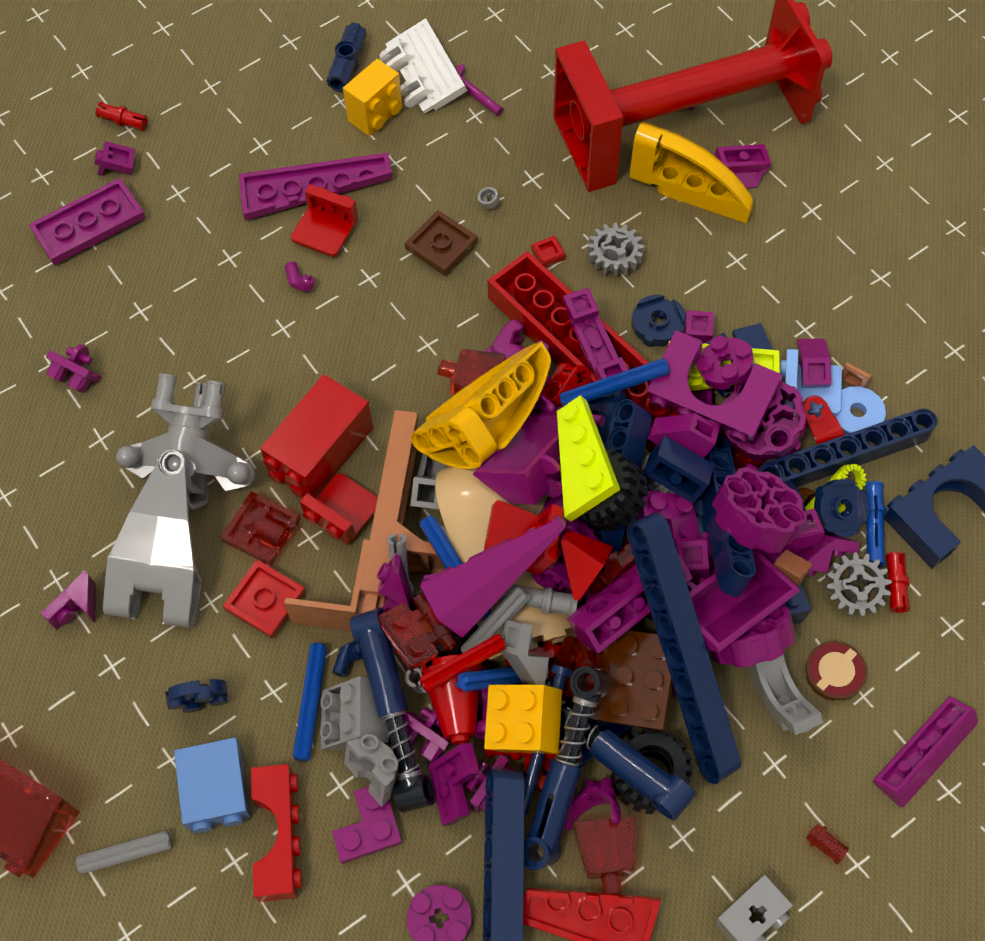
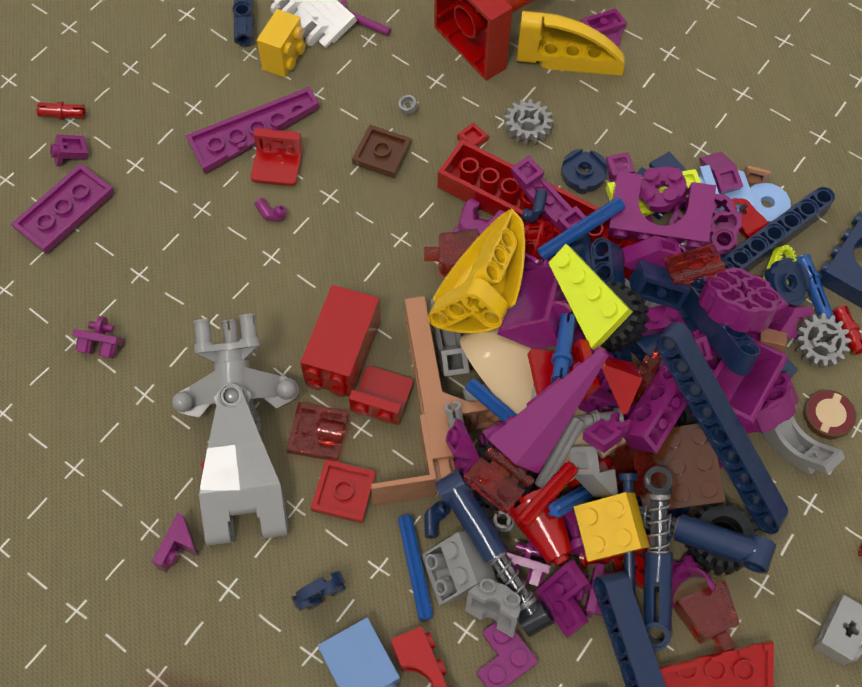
camera: 20 degrees left, 0 degrees up
none -> dark blue arm [521,189,548,223]
none -> blue pin [551,313,576,383]
none -> magenta plate [583,412,631,453]
none -> clear red plate [663,244,726,285]

